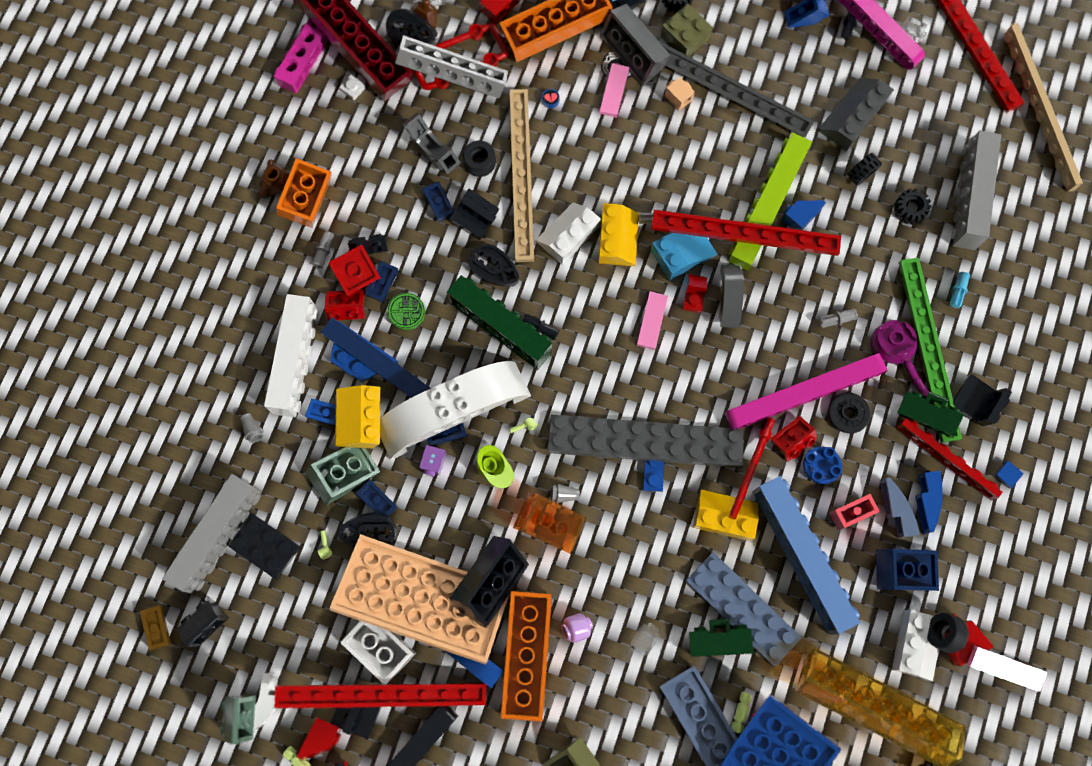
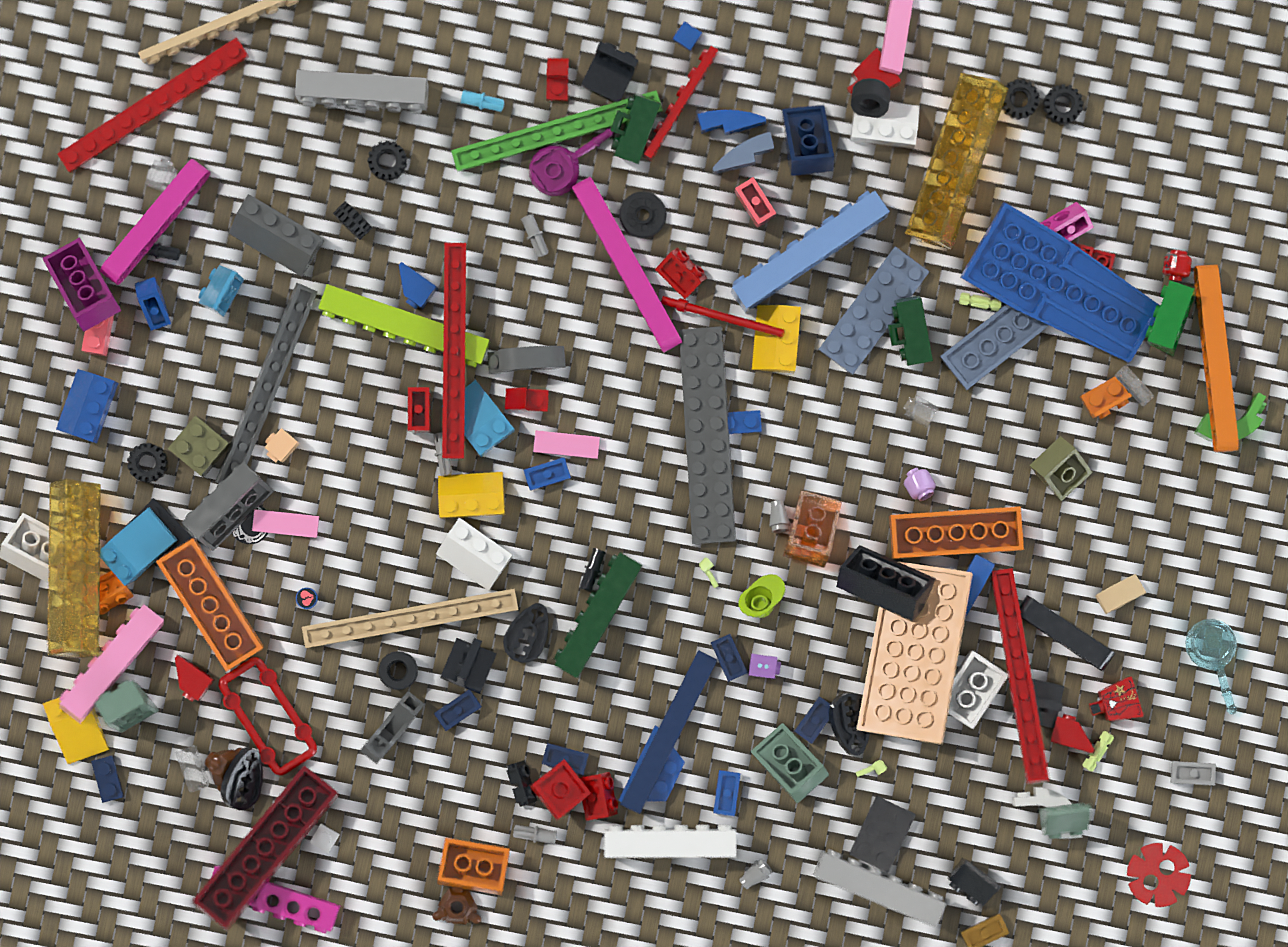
camera: 95 degrees left, 10 degrees up
yellow slope [335,385,380,449] -> none
white slope [380,361,531,460] -> none
tile [387,293,426,330] -> none
light grey brick [395,35,508,98] -> none
blue dish [803,446,842,484] -> none
none -> dark azure slope [198,265,244,317]
none -> red brick [408,387,431,432]
none -> blue plate [523,457,571,491]
none -> red slope [546,58,569,101]

